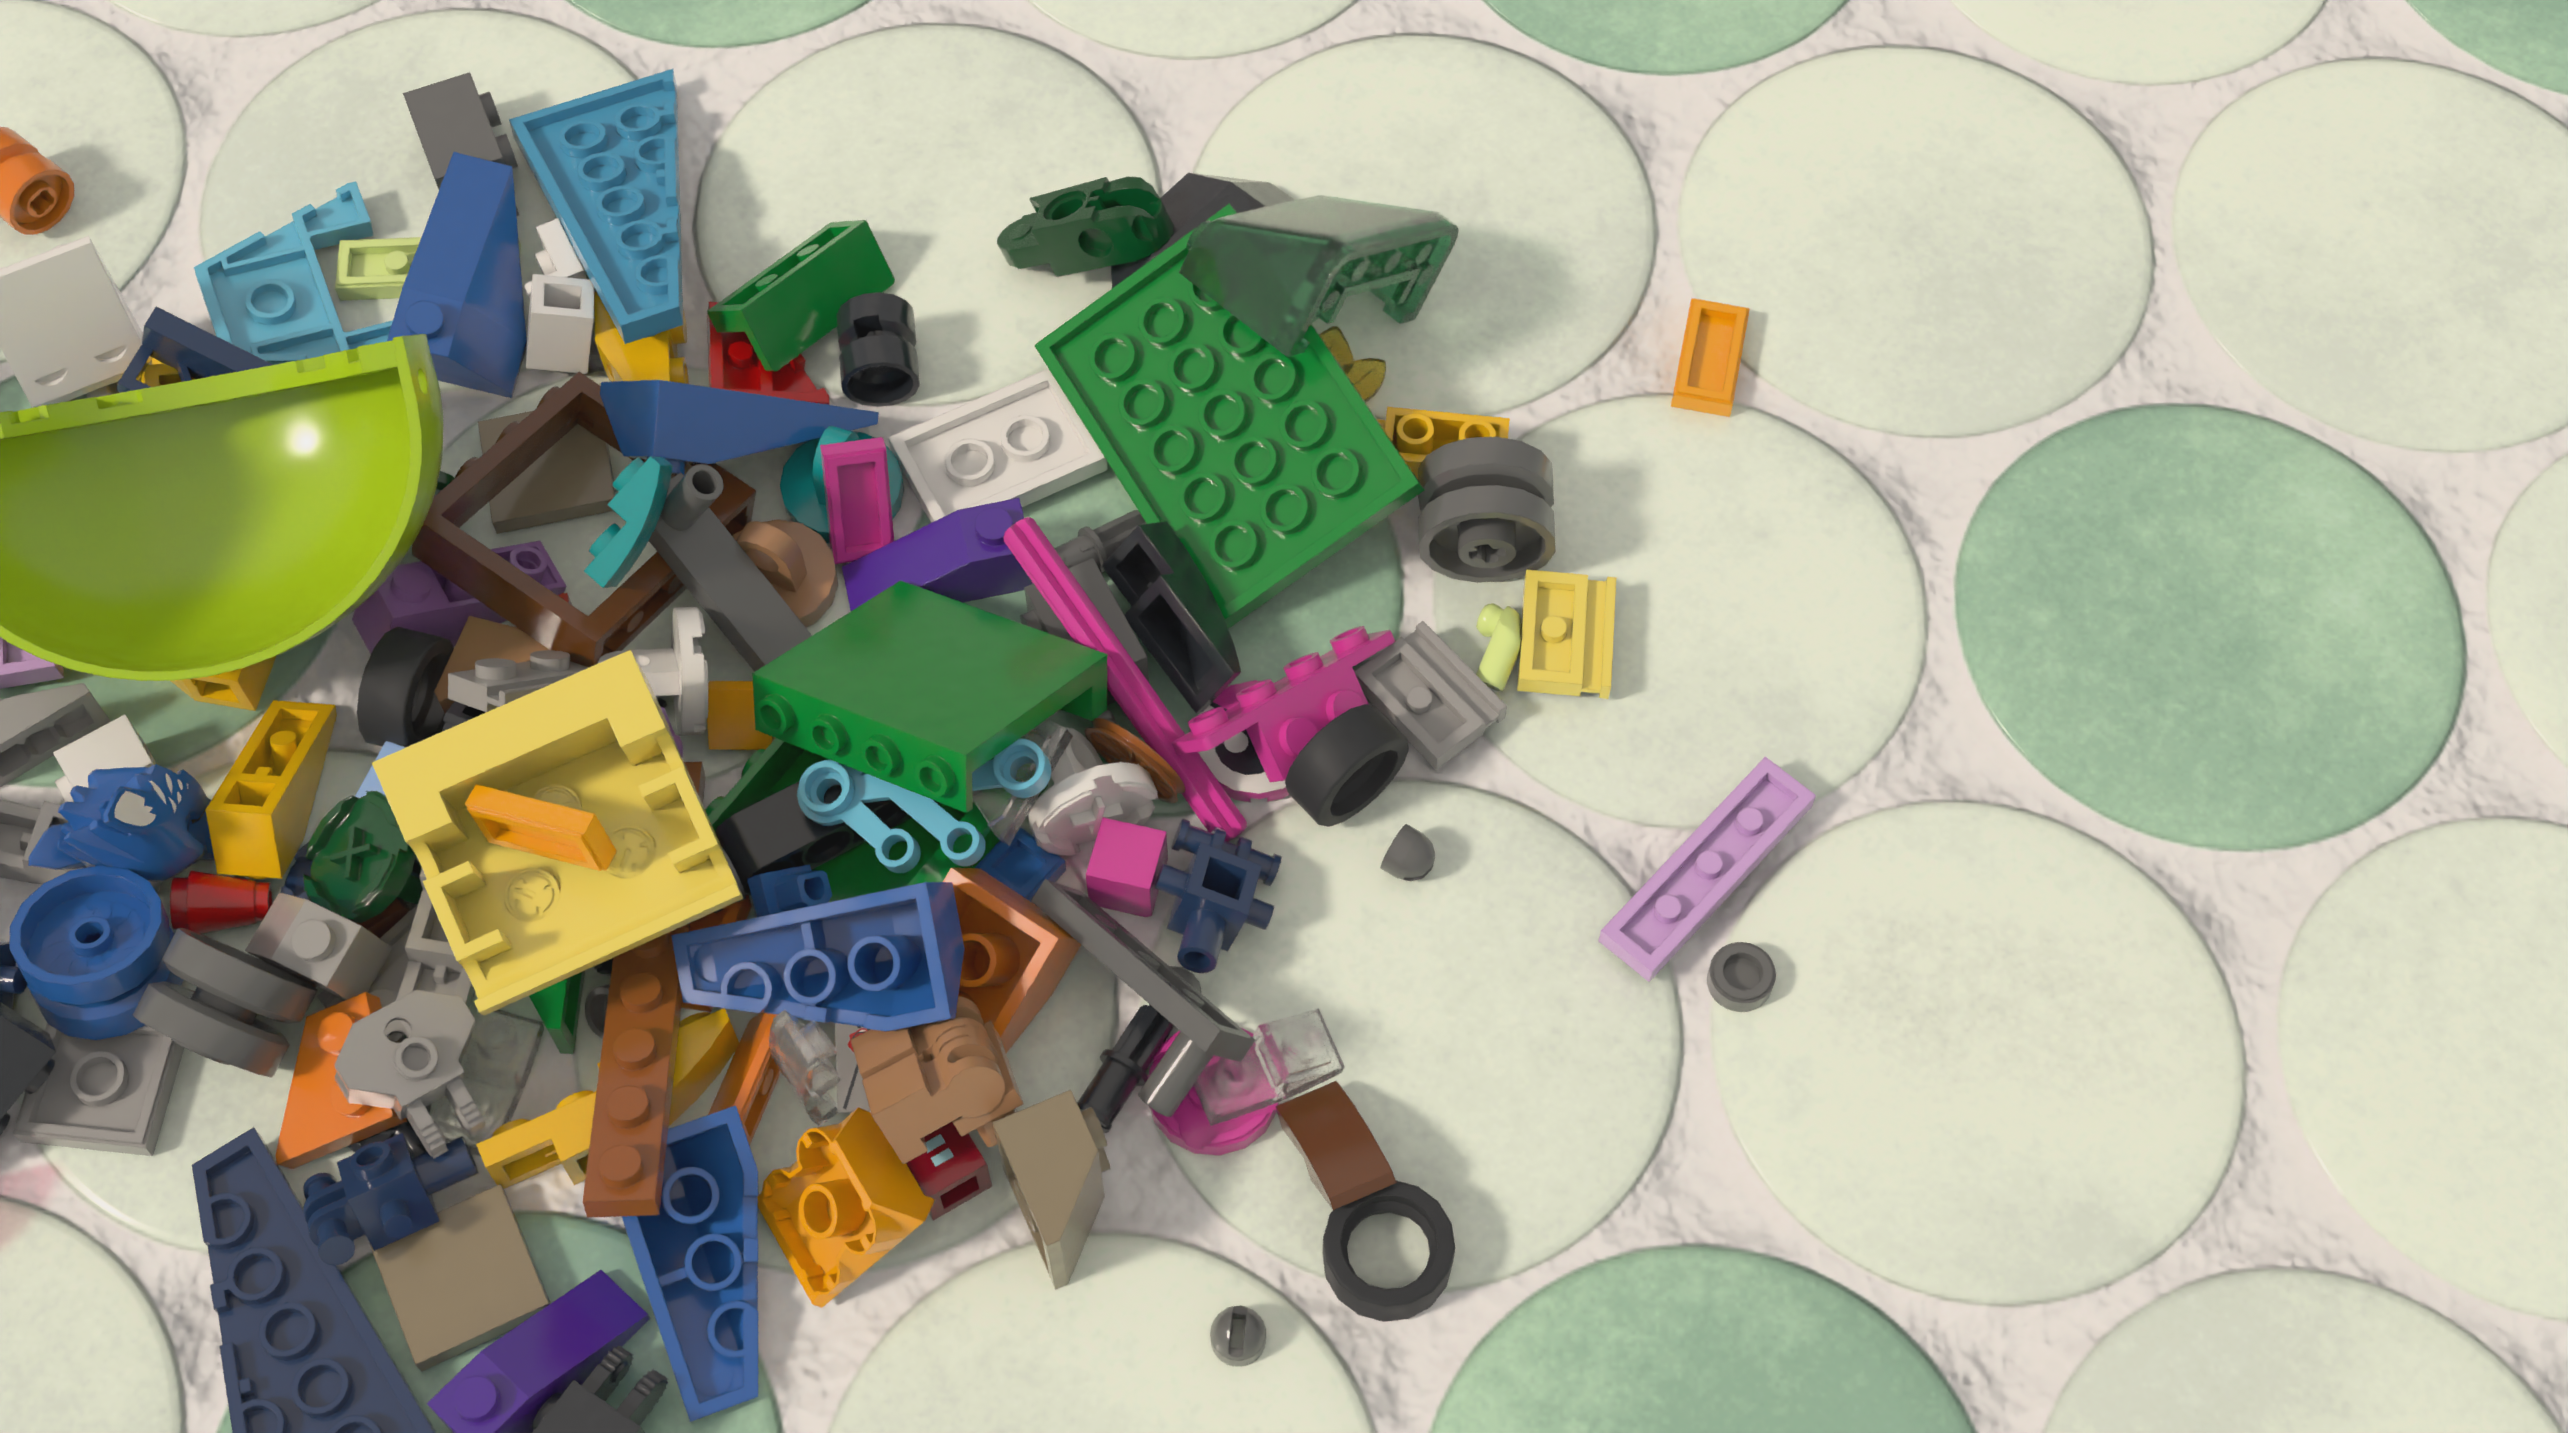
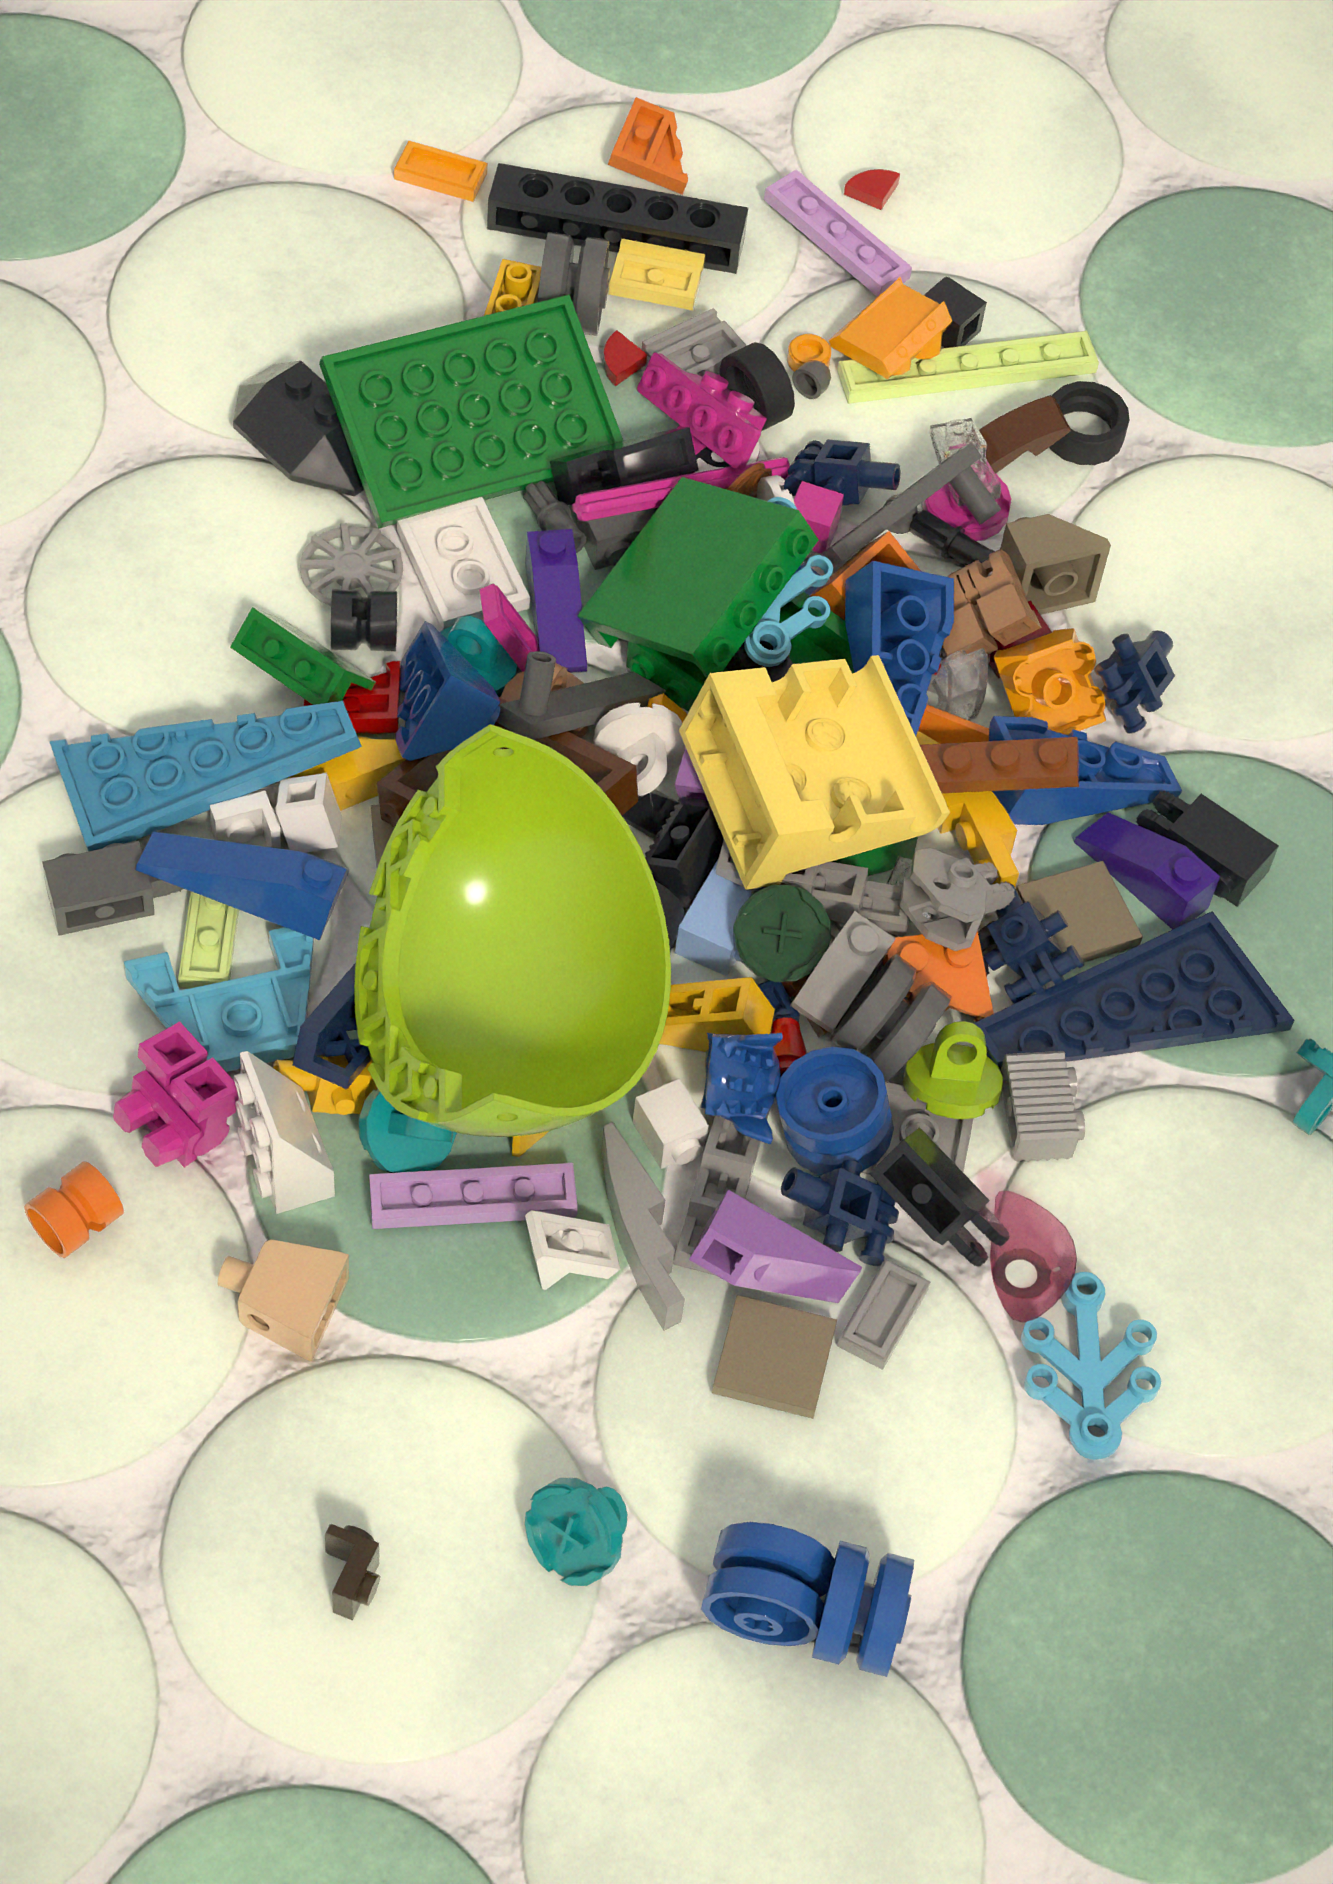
camera: 90 degrees left, 5 degrees down
light grey plate [448,650,589,712] -> none
light orange tile [465,784,617,871] -> none
teal slope [584,456,673,588] -> none
dark green piece [997,176,1174,277] -> none
clear green windscreen [1179,195,1459,357] -> none
dark grey hinge [1210,1305,1266,1367] -> none
yellowish green arm [1476,604,1521,692] -> none
dark grey tile [1707,942,1776,1012] -> none
none -> dark pink hips [113,1022,239,1168]
none -> light grey wheel [300,523,403,606]
none -> black brick [487,163,748,274]
none -> red tile [604,330,647,386]
none -> orange wing [608,97,688,195]
none -> light orange tile [787,334,832,372]
none -> light orange slope [828,277,952,379]
none -> yellowish green tile [838,331,1099,404]
none -> red tile [844,169,900,210]
none -> lime tile [903,1021,1003,1119]
none -> black panel [924,277,987,348]
none -> light grey brick [1000,1051,1085,1162]
none -> dark blue piece [1094,630,1175,734]

